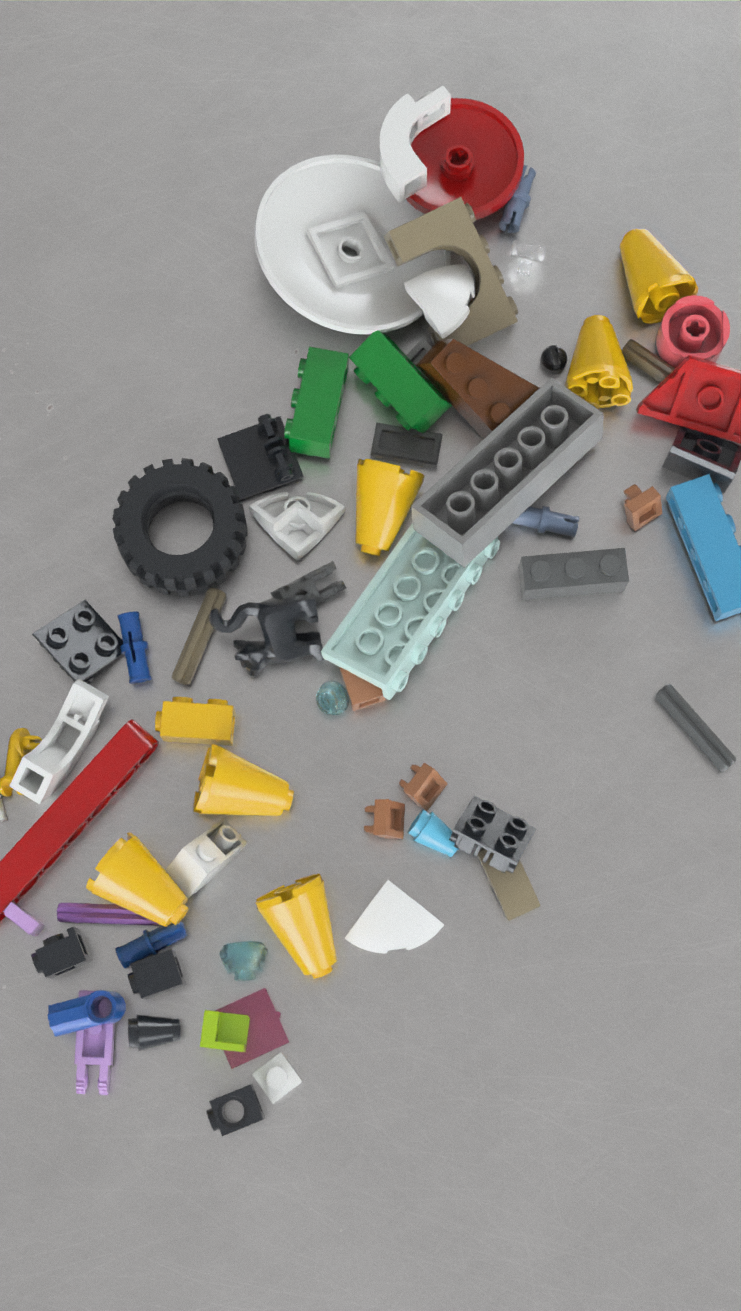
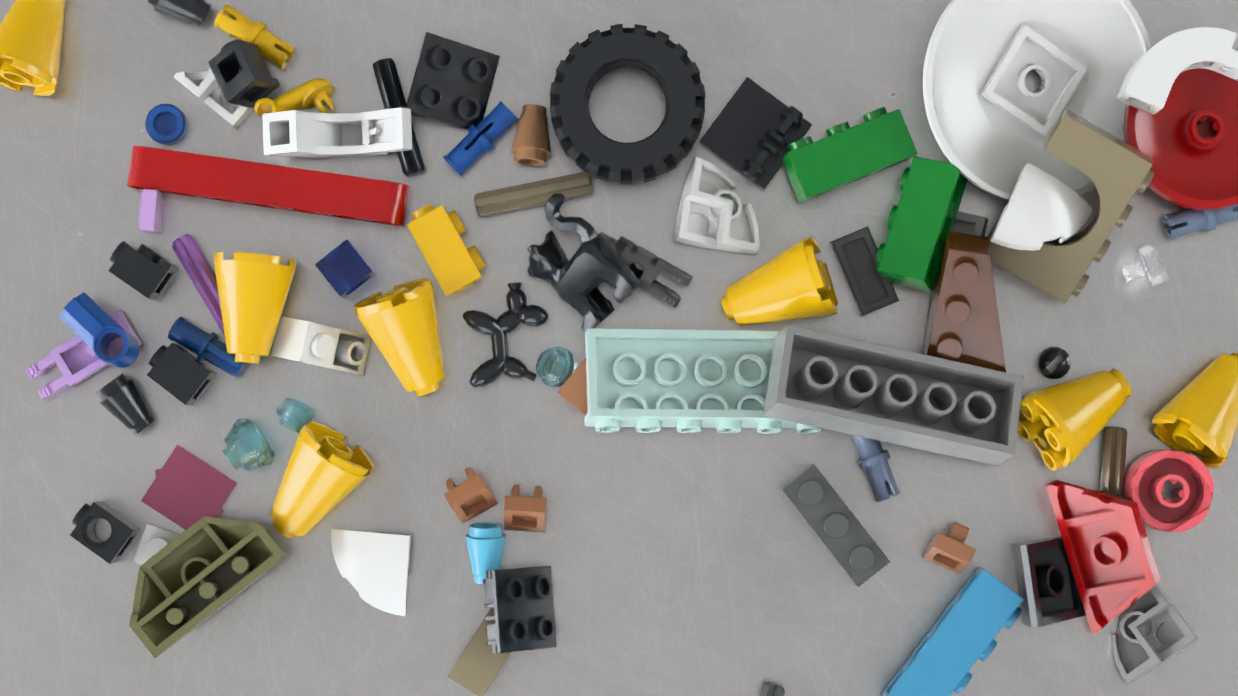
camera: 60 degrees right, 10 degrees up
lime panel [200,1010,250,1052] -> none
none -> olive wedge [129,515,286,658]
none -> clear light blue plate [276,398,315,433]
none -> clear blue brick [315,239,377,299]
none -> black axle [373,58,425,176]
none -> black piece [463,282,548,387]
none -> medium nougat cone [511,104,551,167]

